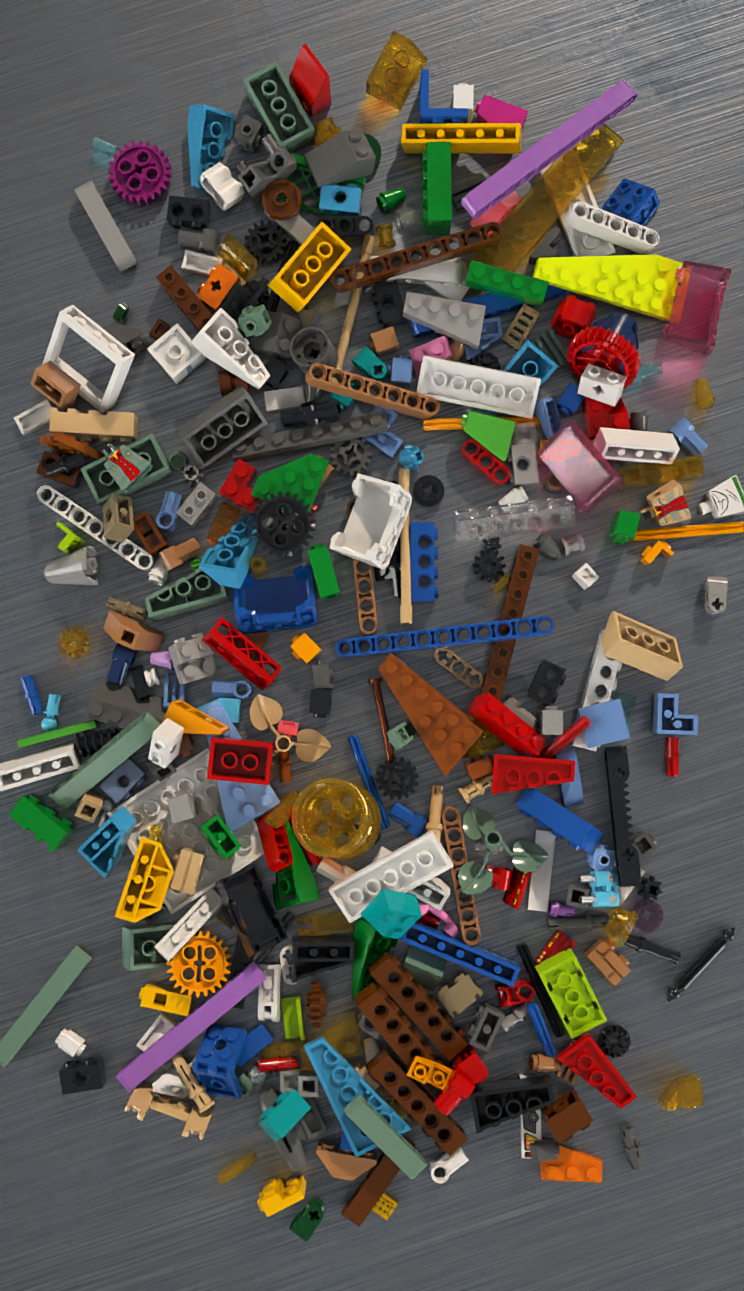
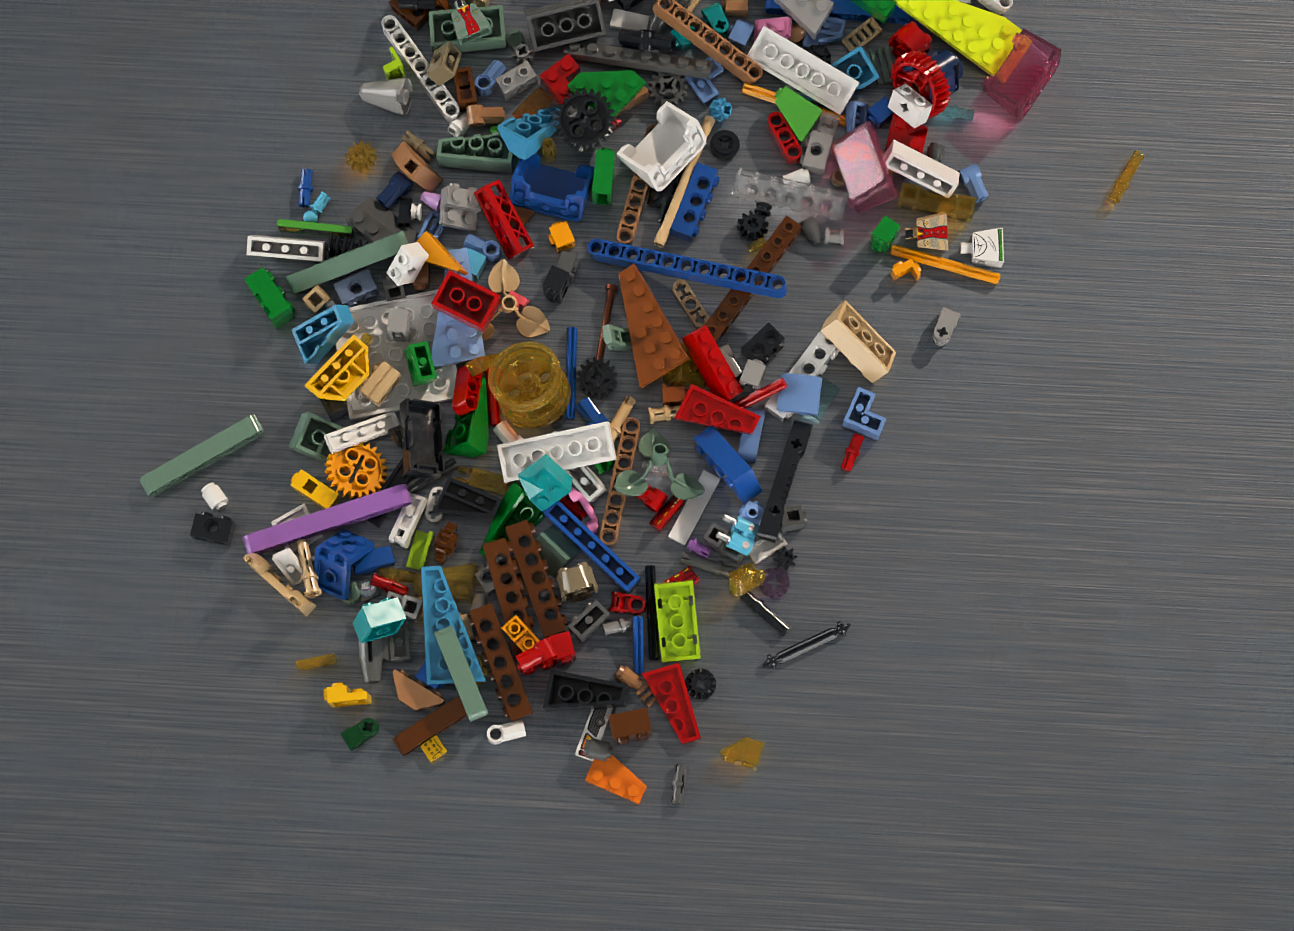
camera: 20 degrees right, 10 degrees down
dark orange axle [276,751,293,783] -> none
white tile [572,563,599,590] -> none
medium nougat brick [583,937,631,987] -> none
clear yellow cone [695,378,715,409] -> none

